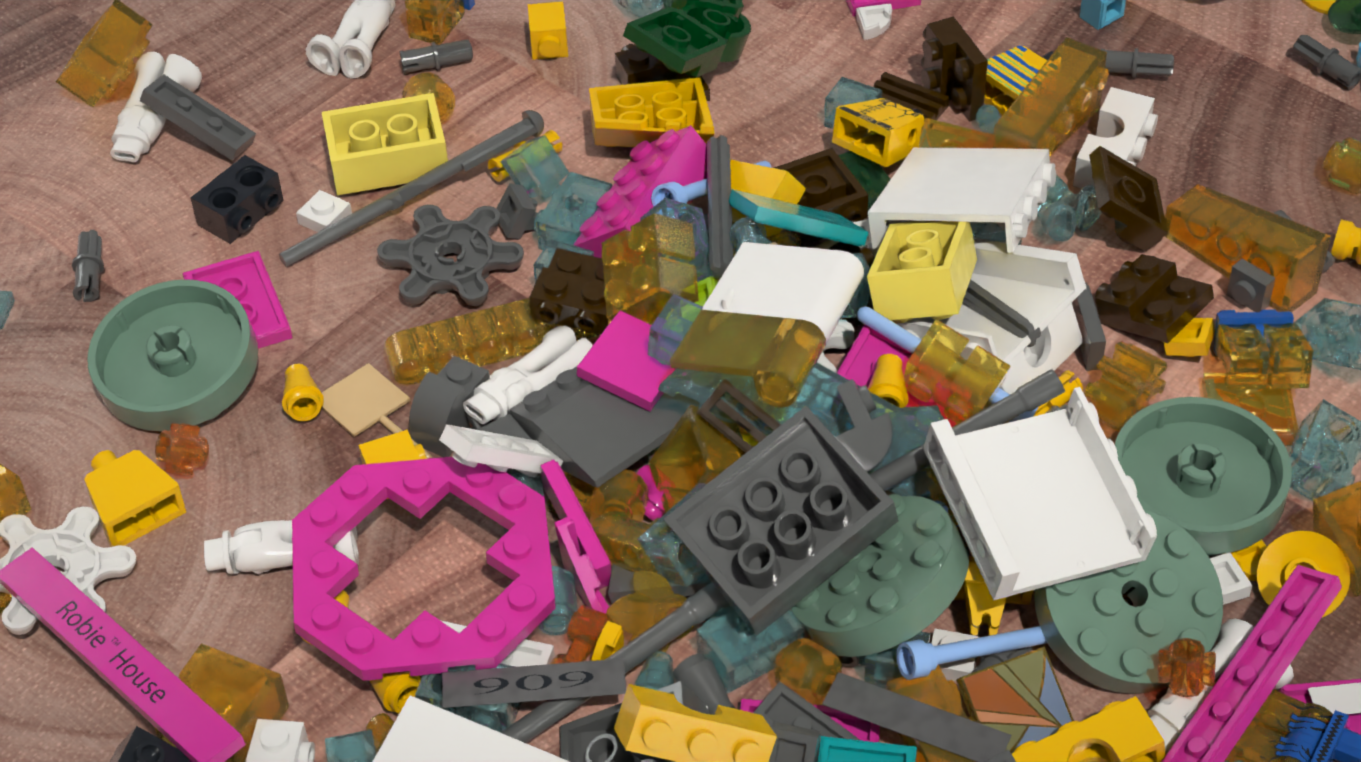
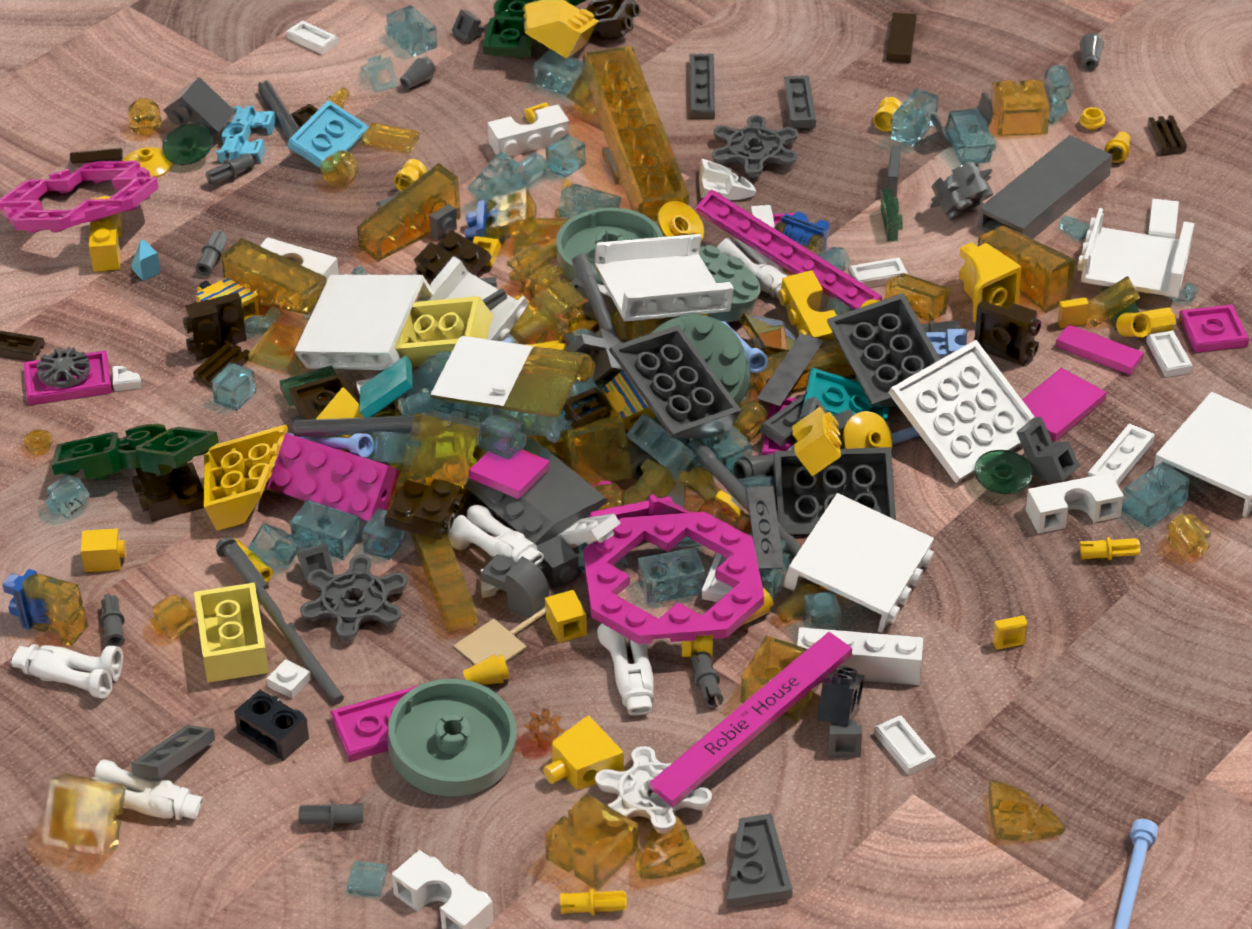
camera: 90 degrees left, 5 degrees down
yellow torso [832,98,924,167] -> none
dark brown plate [1089,146,1168,251] -> none
clear orange gear [1158,638,1216,697] -> none
none -> clear light blue brick [638,548,705,604]
none -> dark grey pin [691,651,724,708]

